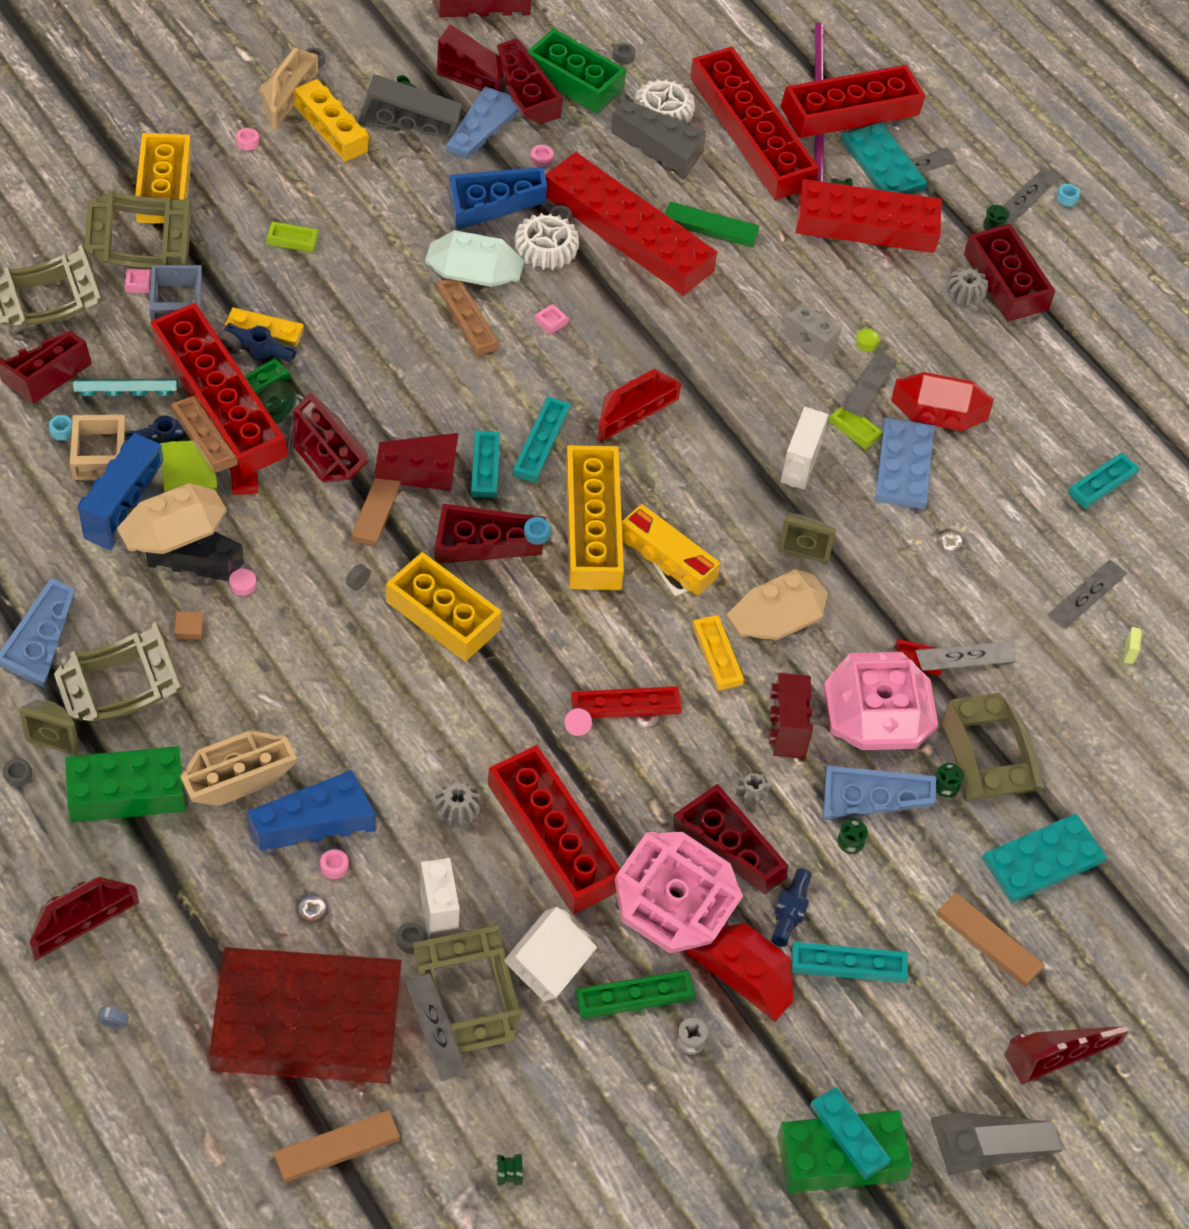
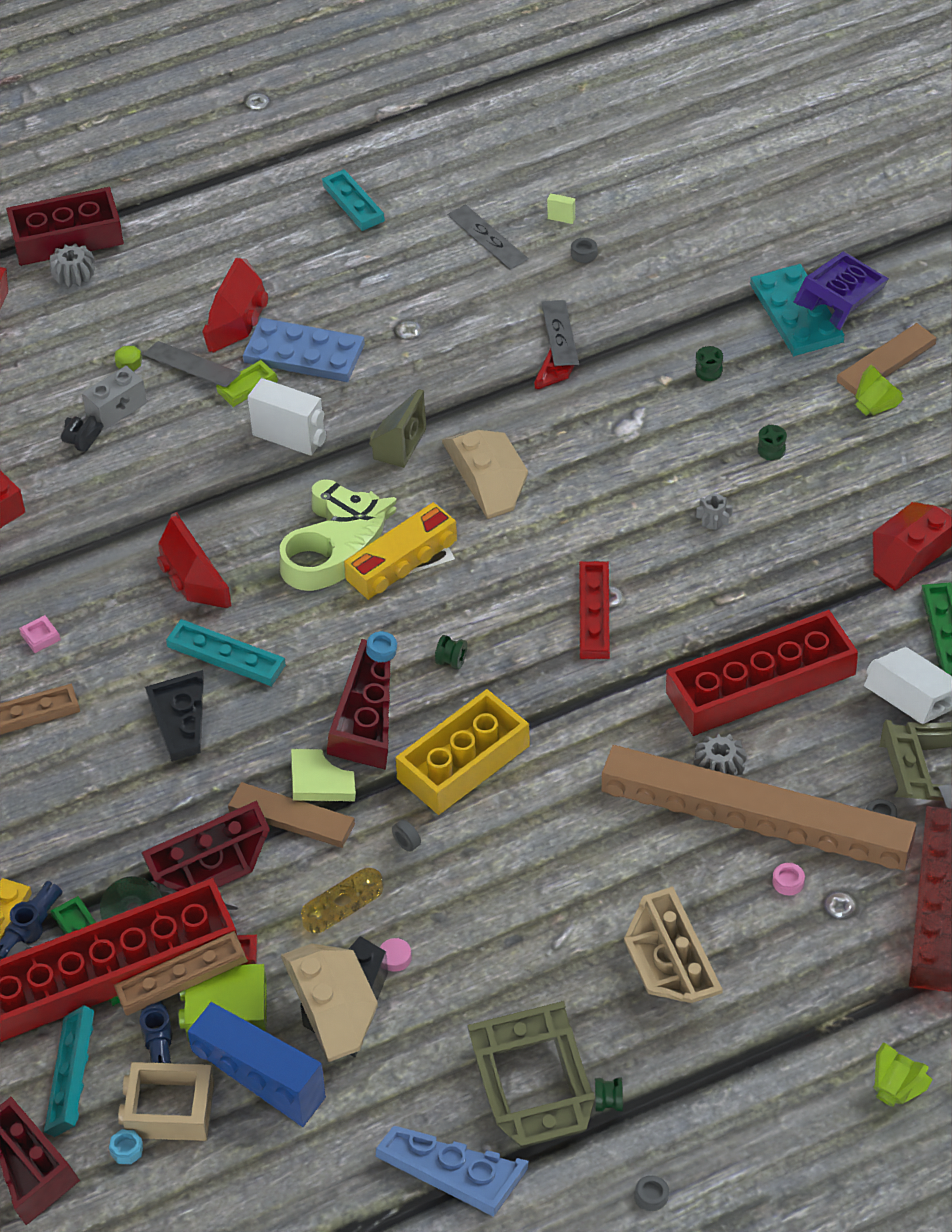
camera: 75 degrees left, 5 degrees down
olive slope [19,699,80,756] -> none
dark red wedge [29,877,139,961] -> none
green brick [65,746,185,823] -> none
medium nougat tile [174,612,204,640] -> none
blue wedge [247,770,376,851] -> none
dark red wedge [374,433,459,492] -> none
white brick [420,858,460,940] -> none
teal plate [471,430,500,499] -> none
bright pink tile [564,708,592,736] -> none
yellow brick [565,445,624,590] -> none
bright pink piece [615,832,743,954] -> none
dark red wedge [673,783,788,894] -> none
yellow plate [692,615,744,691] -> none
dark red wedge [768,673,813,759] -> none
dark blue pin [771,868,812,947] -> none
teal plate [791,942,908,983] -> none
bright pink piece [823,652,938,750] -> none
medium blue wing [823,765,936,821] -> none
olive wedge [940,693,1045,802] -> none
none -> black piece [60,416,104,452]
none -> black wing [145,670,204,762]
none -> yellowish green animal [280,480,396,591]
none -> yellowish green tile [291,749,356,801]
none -> clear yellow beam [301,868,383,933]
none -> dark green wheel [435,635,468,670]
none -> dark grey tile [571,238,598,263]
none -> dark green wheel [595,1077,623,1112]
none -> medium nougat brick [601,745,917,871]
none -> dark purple plate [793,251,889,330]
none -> lime brick [854,365,904,416]
none -> lime brick [873,1043,933,1107]

